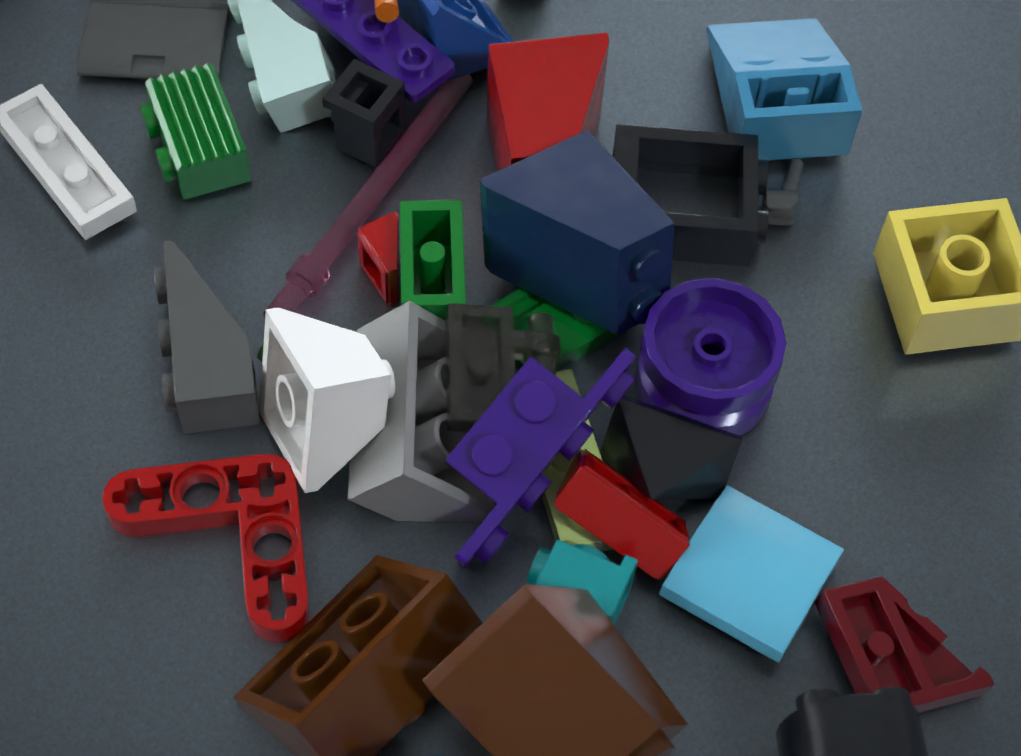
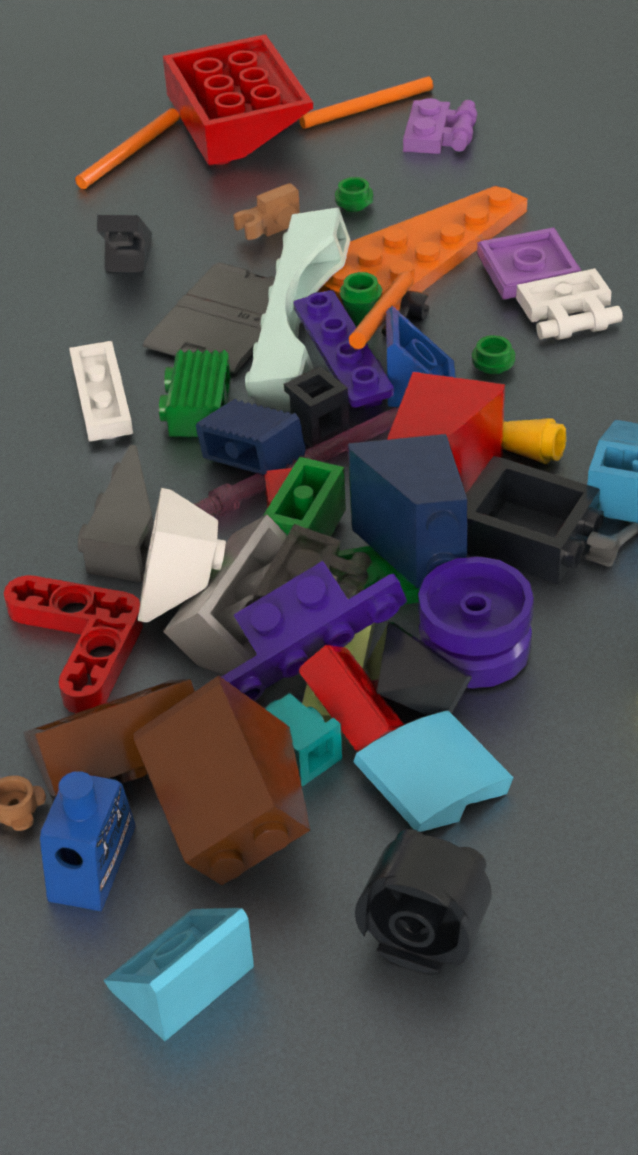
camera: 30 degrees right, 15 degrees down
dark red wing [814,576,995,713] -> none
none -> dark blue brick [195,398,306,476]
none -> yellow cone [503,418,566,464]

